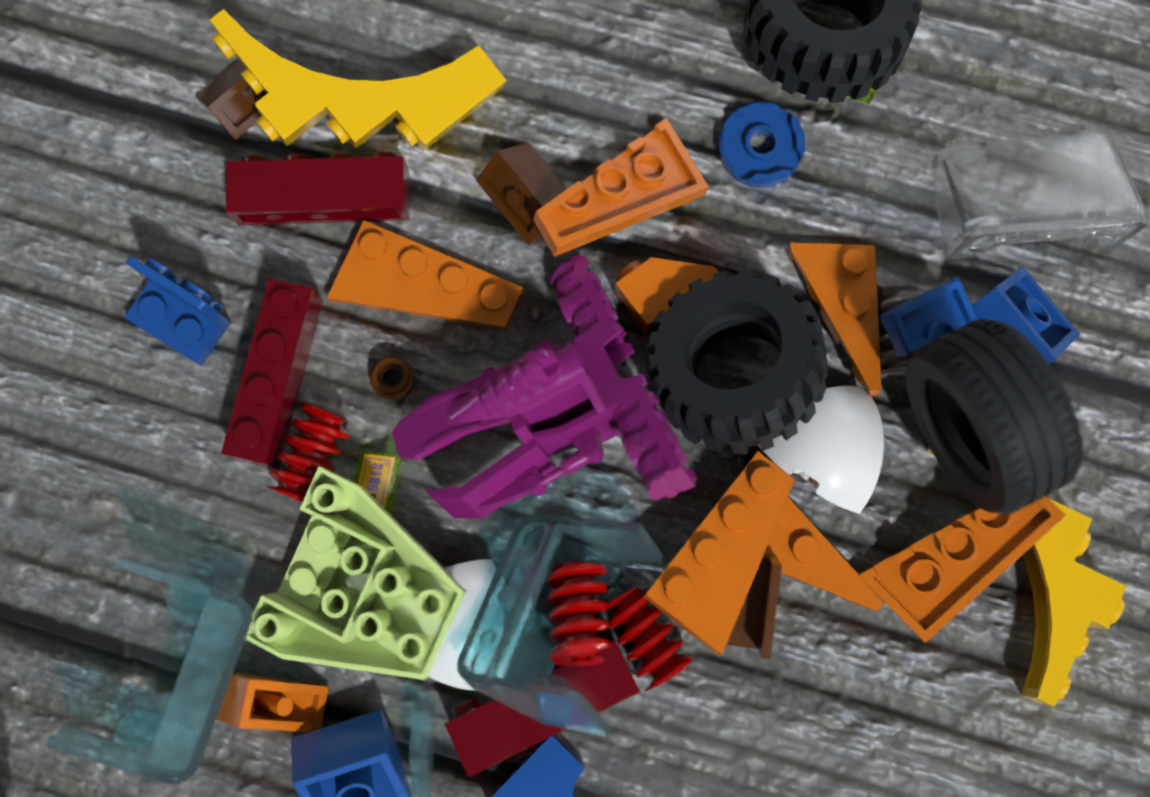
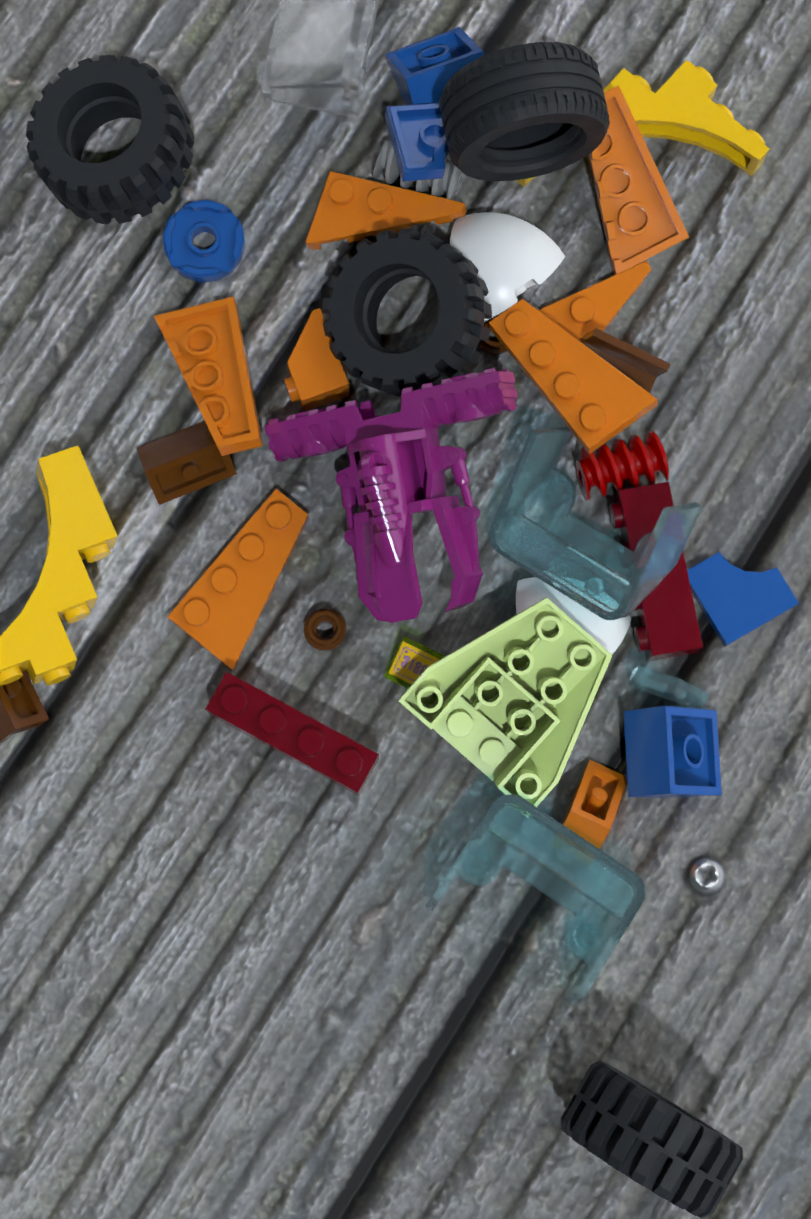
camera: 80 degrees left, 0 degrees up
blue bracket [124,256,231,366] -> none
dark red brick [226,151,410,226] -> none
red piece [266,402,351,503] -> none
red piece [547,561,610,667] -> none

